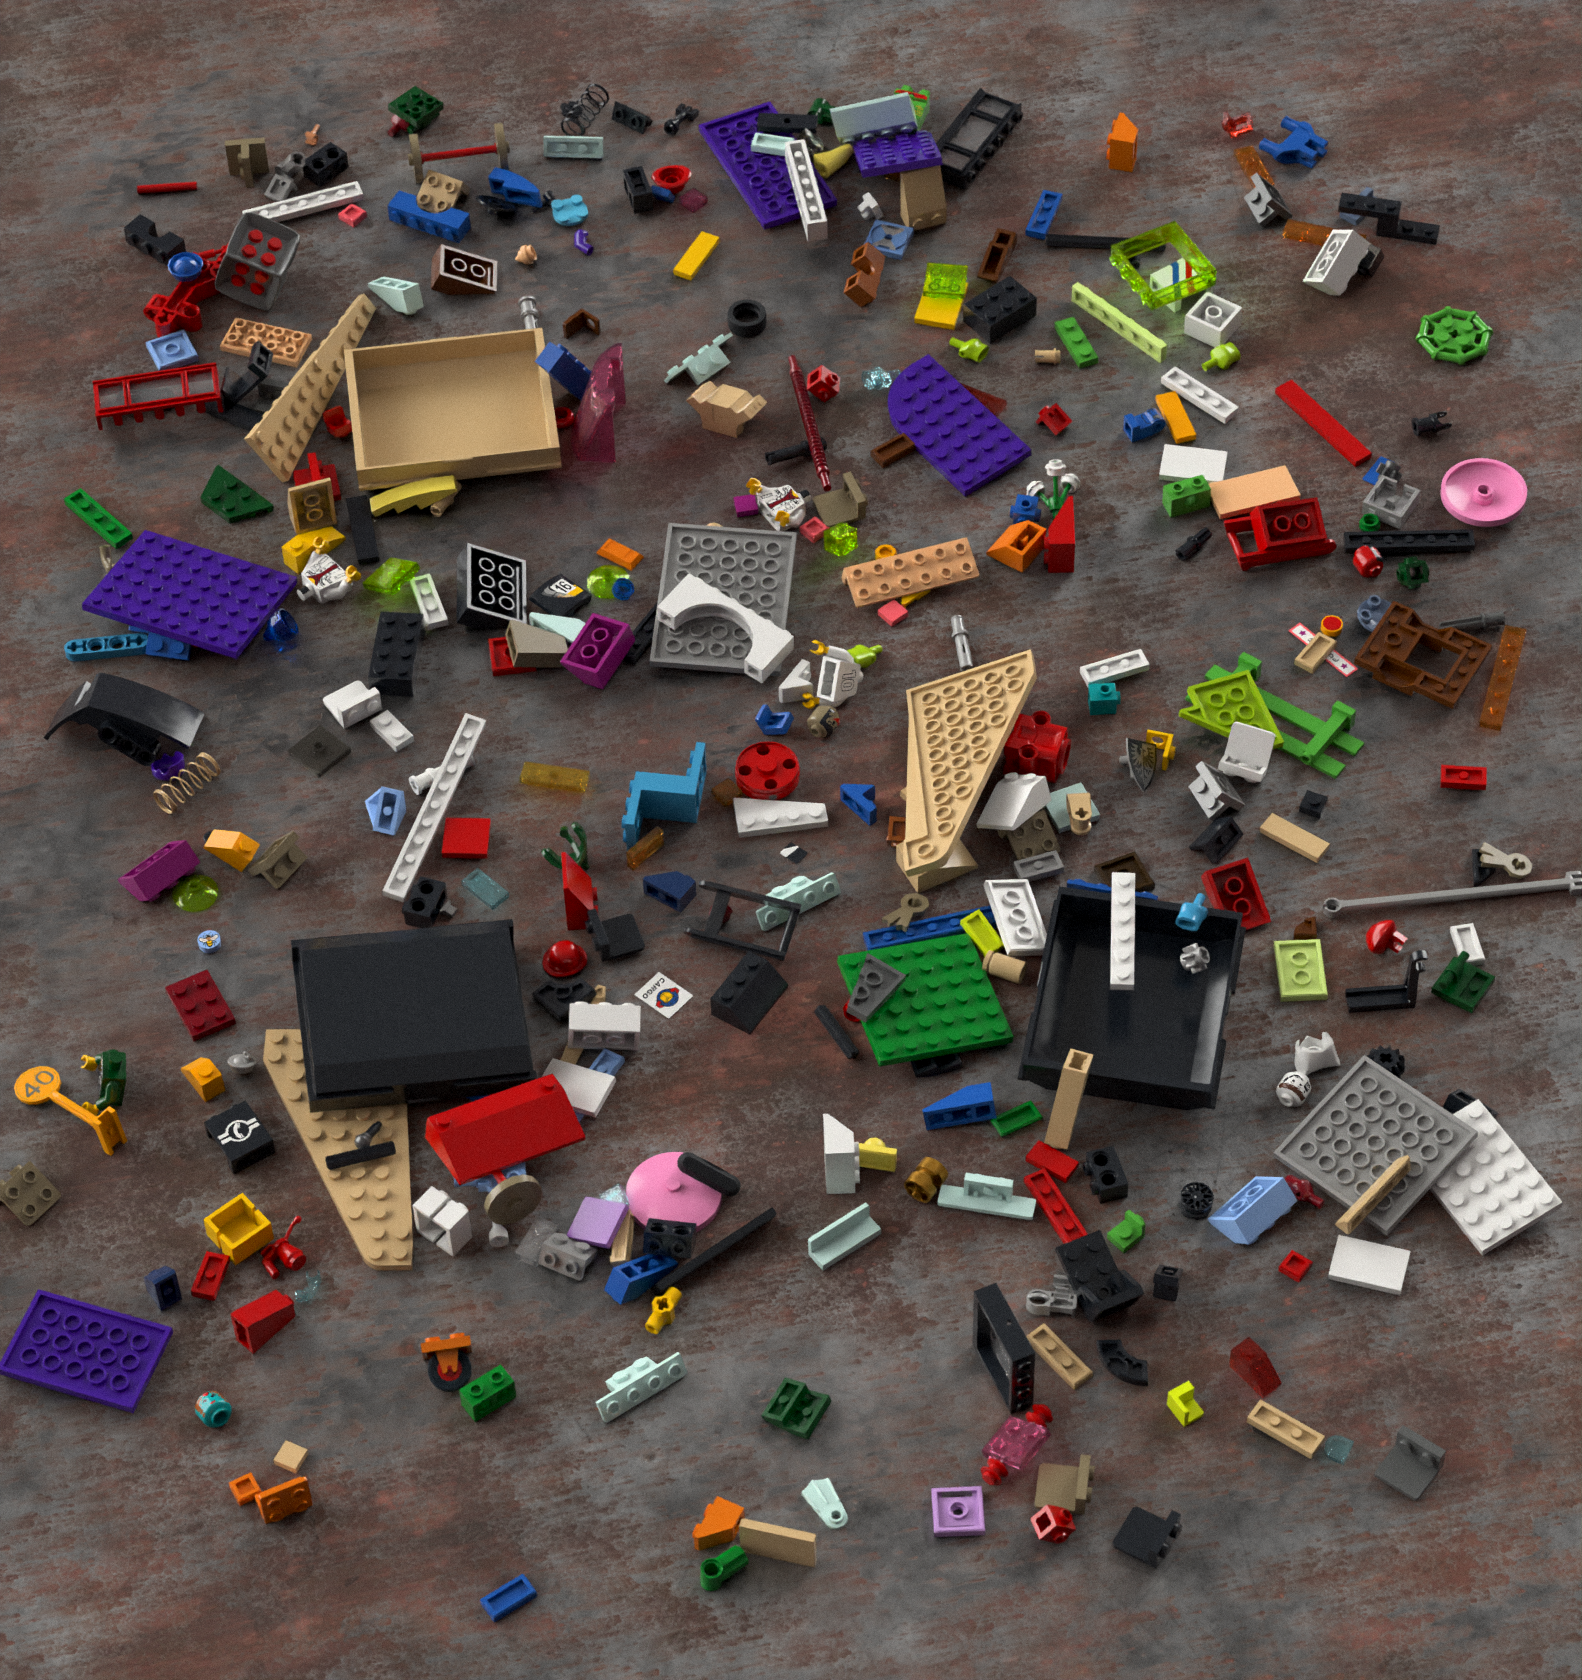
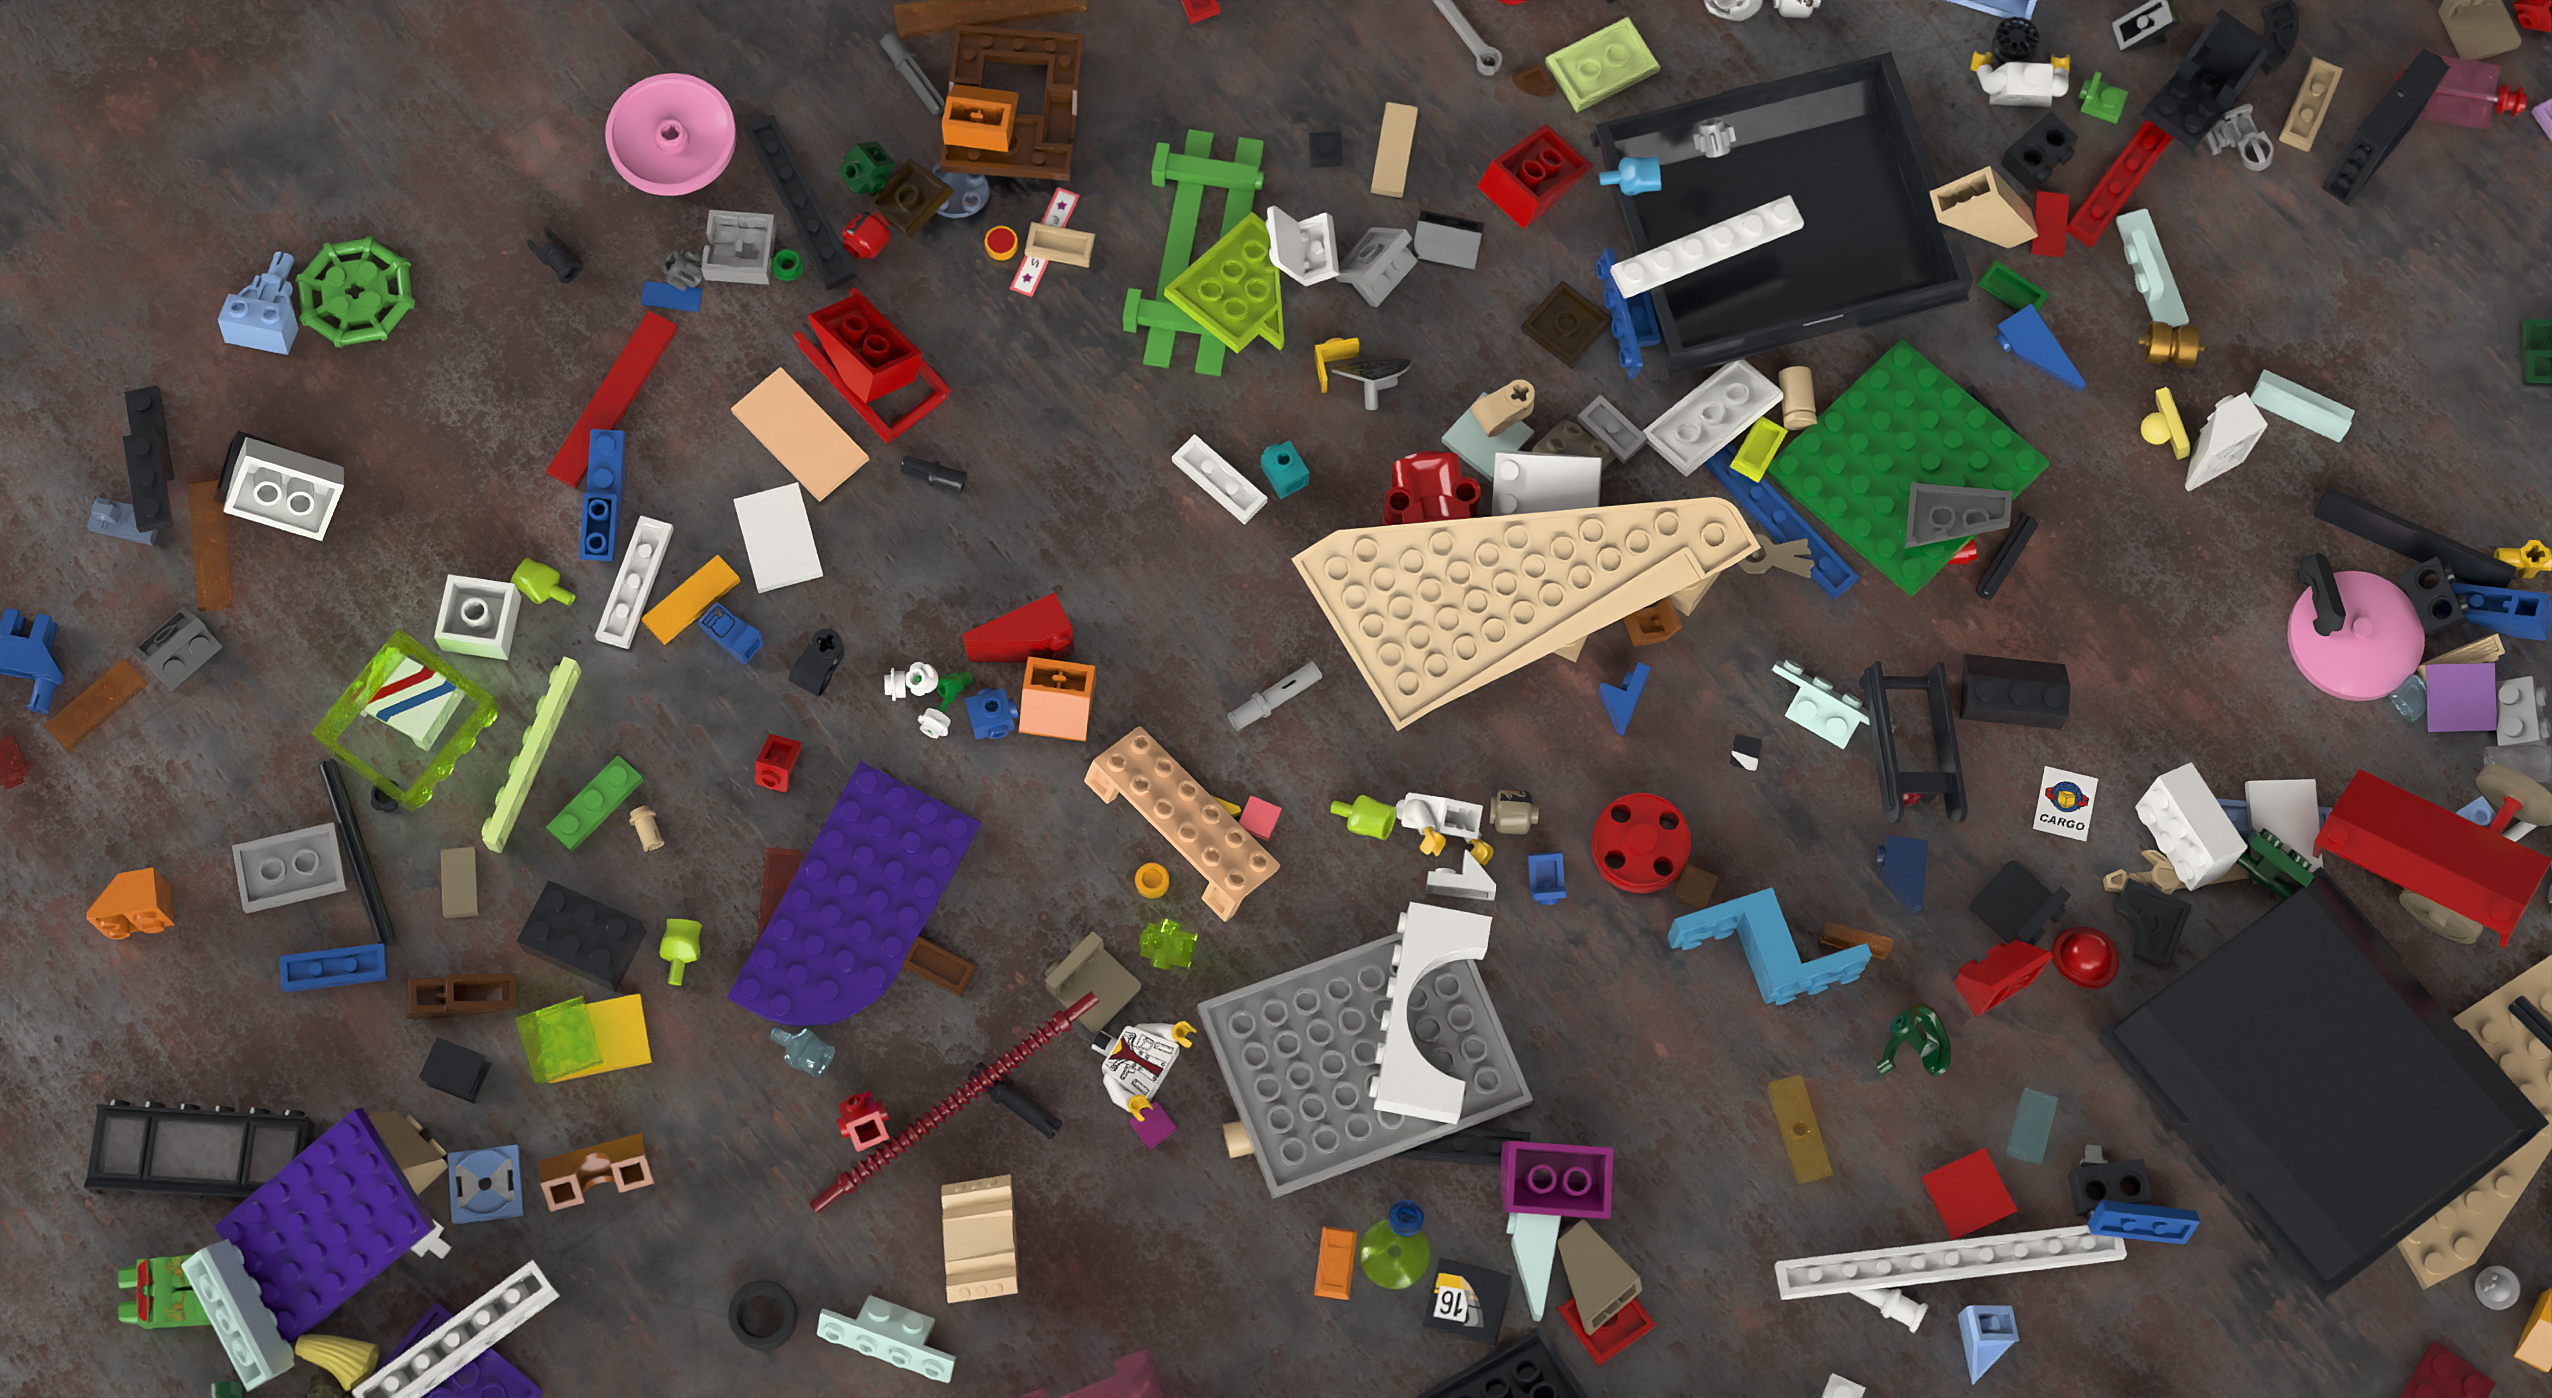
camera: 120 degrees left, 20 degrees up
piece [354,1121,382,1149] -> none
white wing [733,798,828,838] -> none
coral tile [799,516,829,544] -> none
bright green brick [1162,474,1211,518] -> none
none -> light blue brick [218,251,299,355]
none -> light grey plate [232,822,348,914]
none -> black piece [419,1037,492,1104]
none -> dark tan tile [440,847,480,919]
none -> blue slope [579,429,626,562]
none -> black piece [788,629,844,697]
none -> dark brown tile [867,158,954,239]
none -> orange slope [942,84,1019,152]
none -> white torso [1970,51,2070,107]
none -> blue plate [2087,1200,2200,1244]
none -> dark green plate [2236,827,2315,900]

